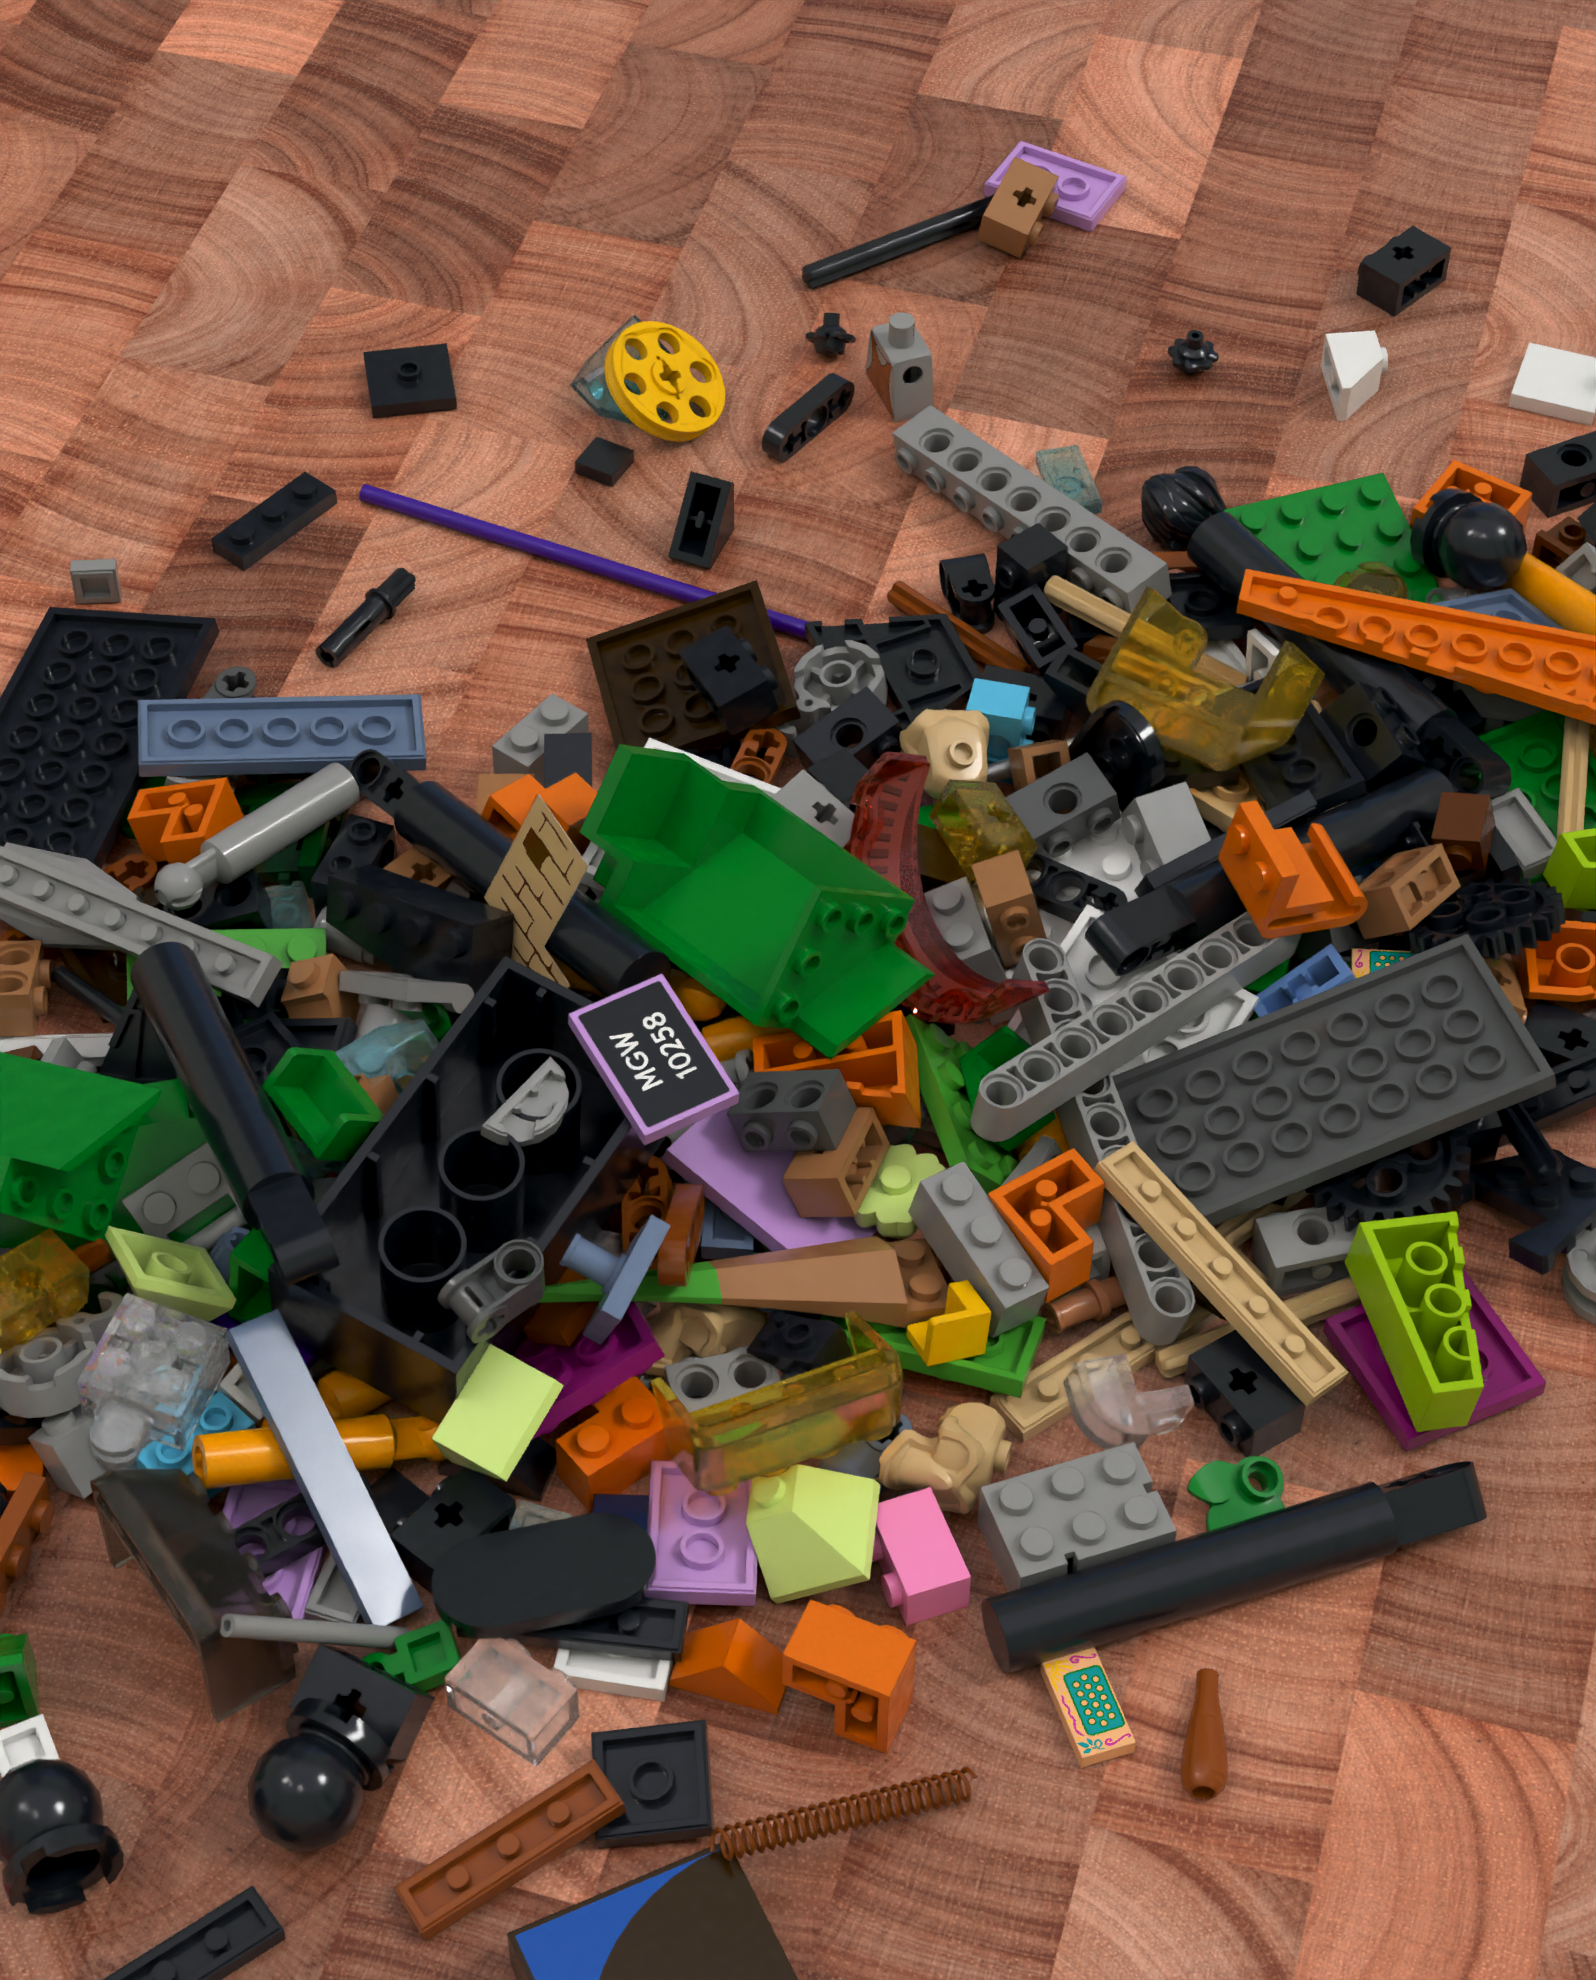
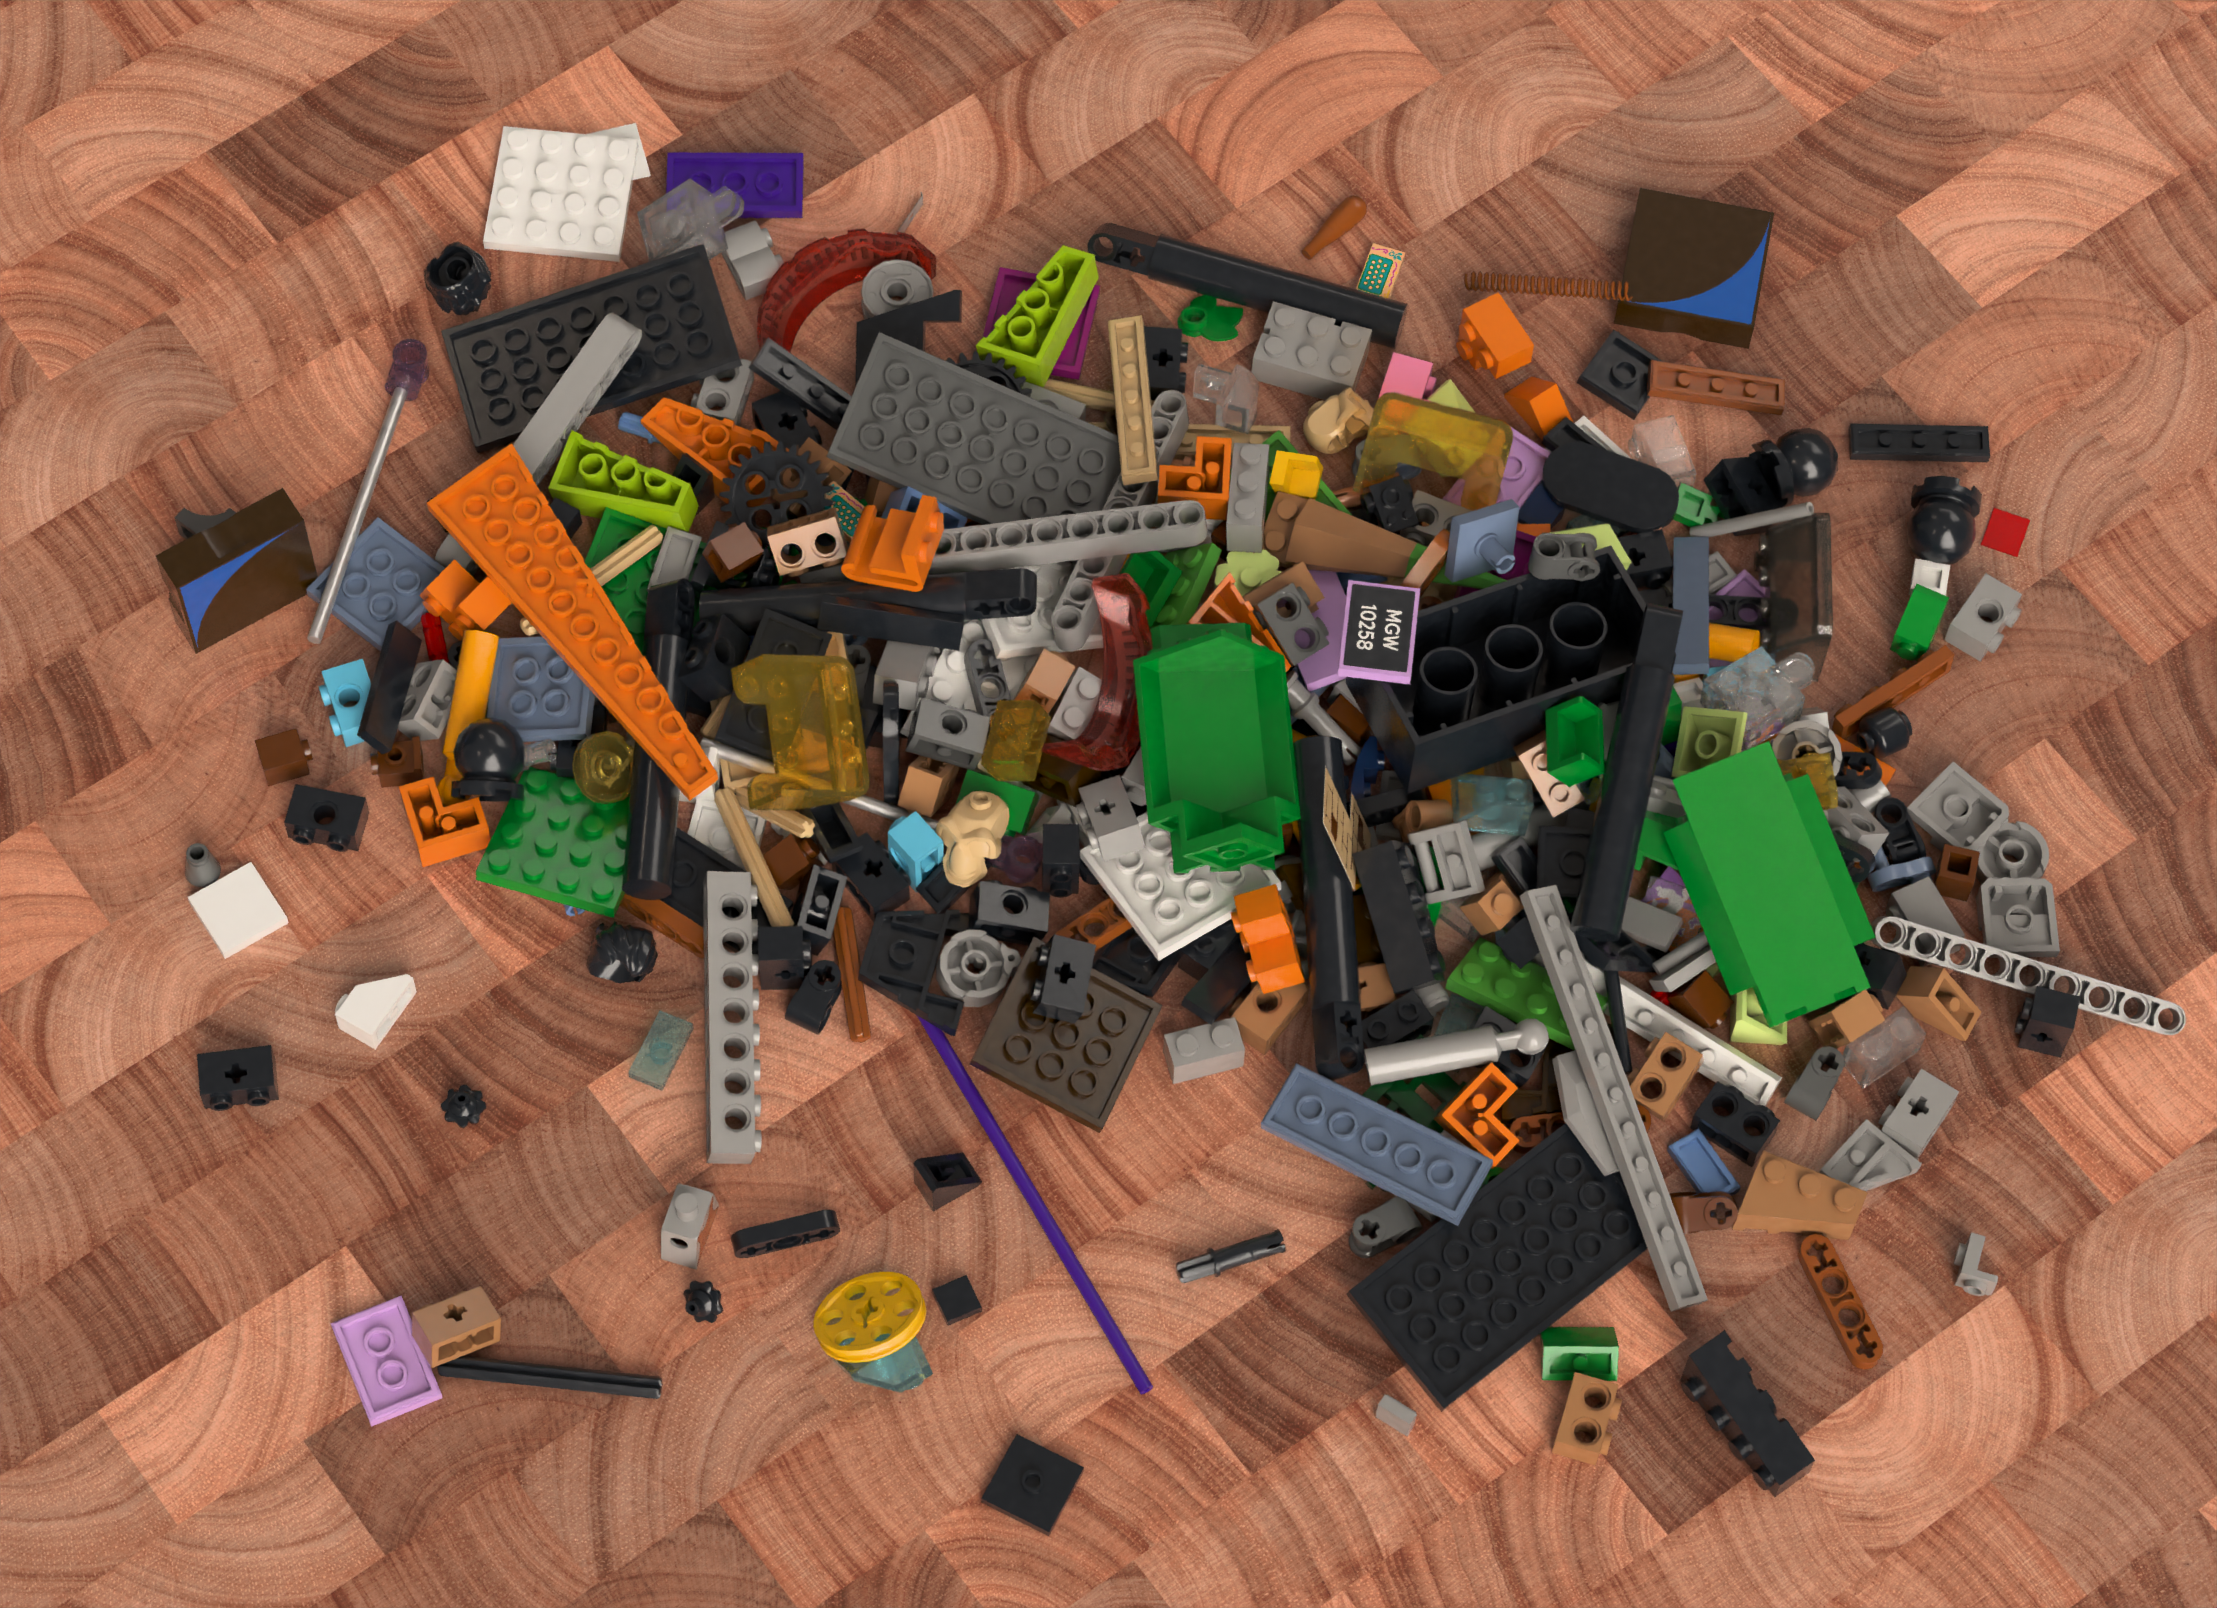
camera: 145 degrees left, 15 degrees up
black plate [211,472,337,571] -> none
light grey tile [481,1057,569,1147] -> none

